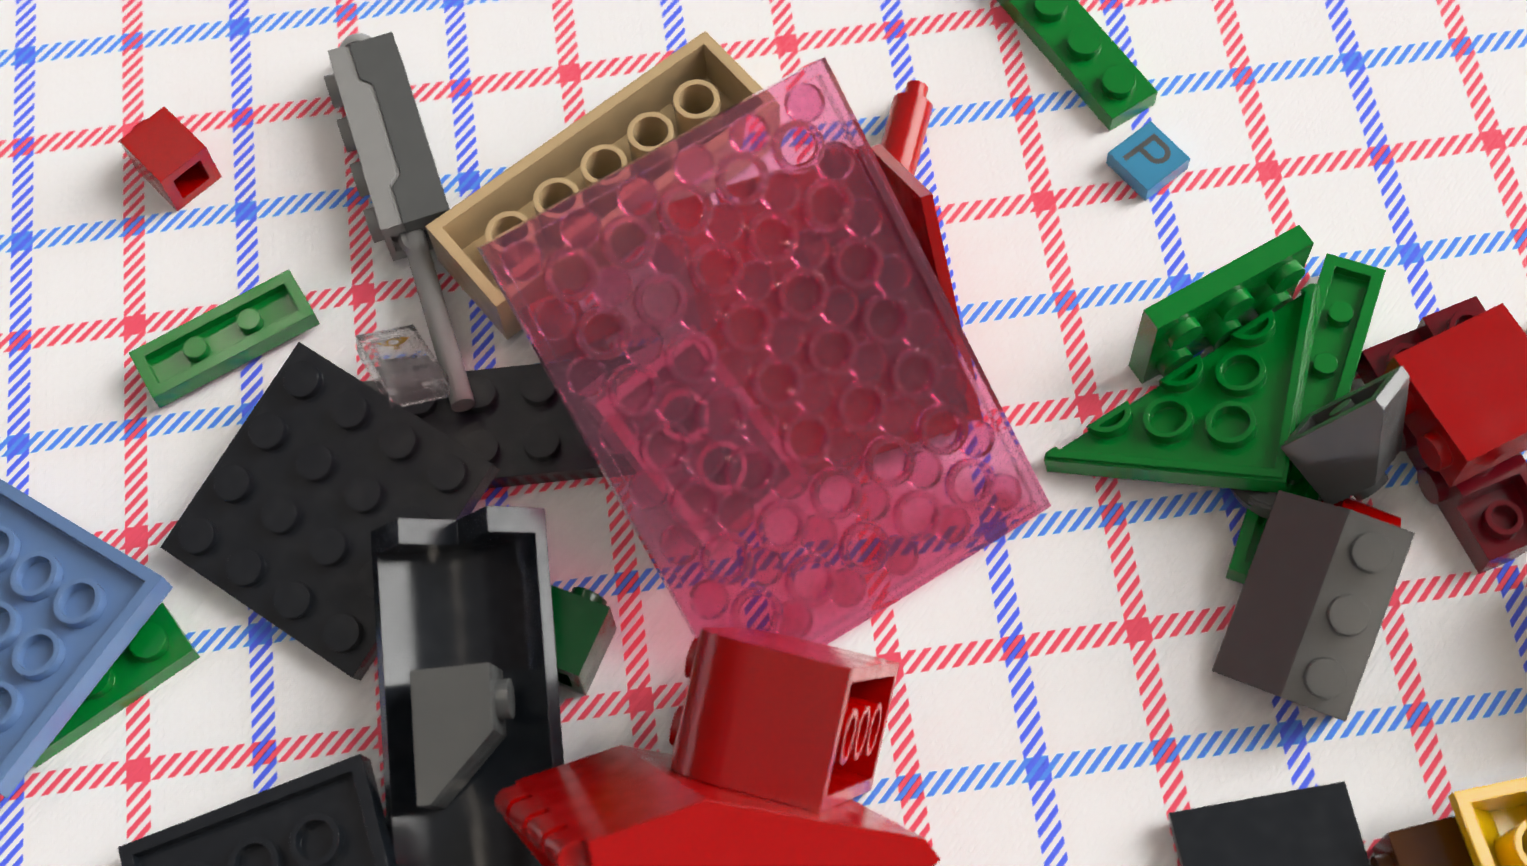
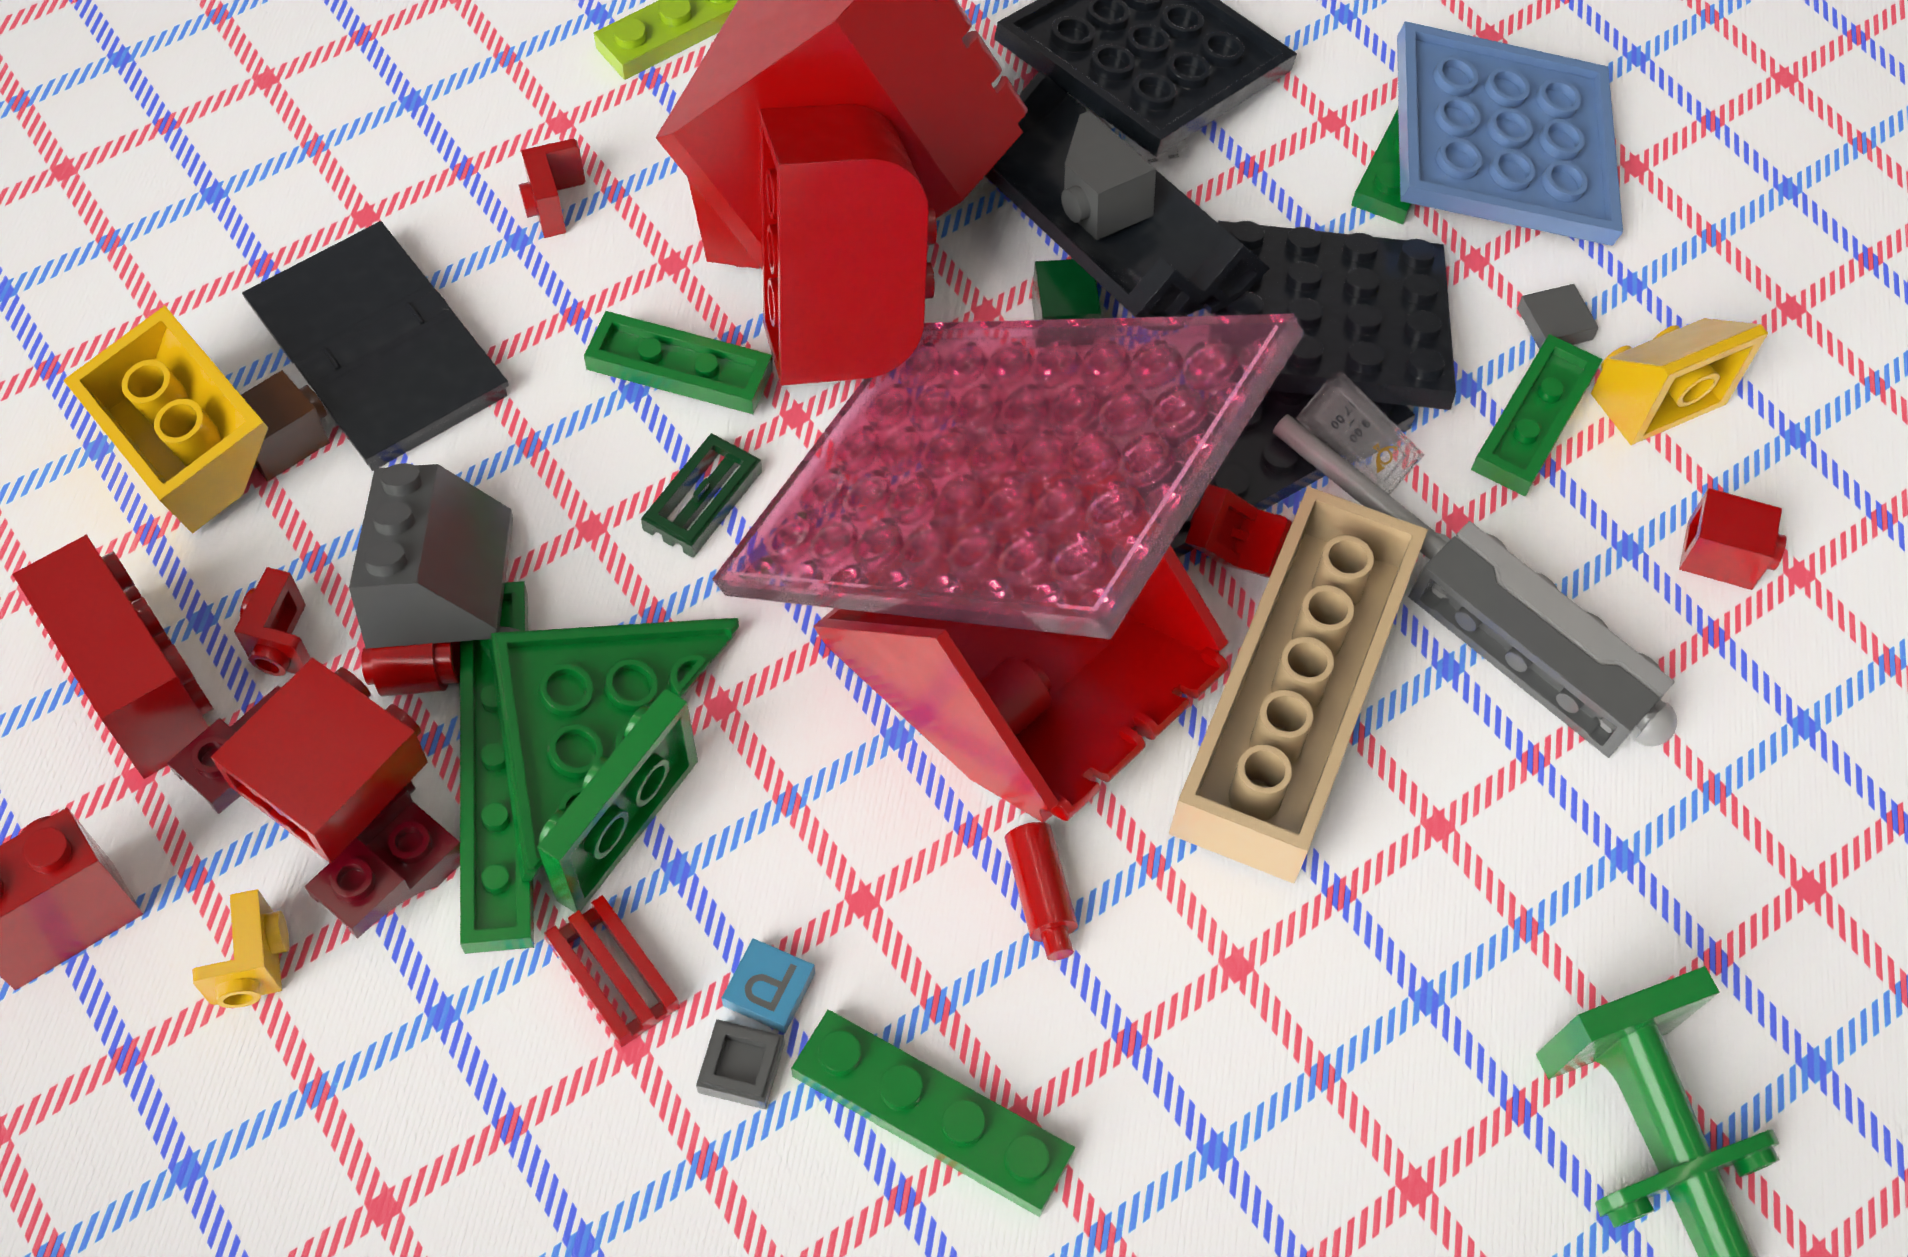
camera: 145 degrees right, 5 degrees down
dark grey slope [1281,366,1410,505] -> none
none -> red bracket [234,567,311,676]
none -> red tile [544,894,680,1048]
none -> green plate [583,311,773,415]
none -> dark green tile [641,433,762,558]
none -> dark grey tile [696,1019,785,1110]
none -> dark grey tile [1517,284,1599,350]
none -> yellow slope [1590,318,1768,445]

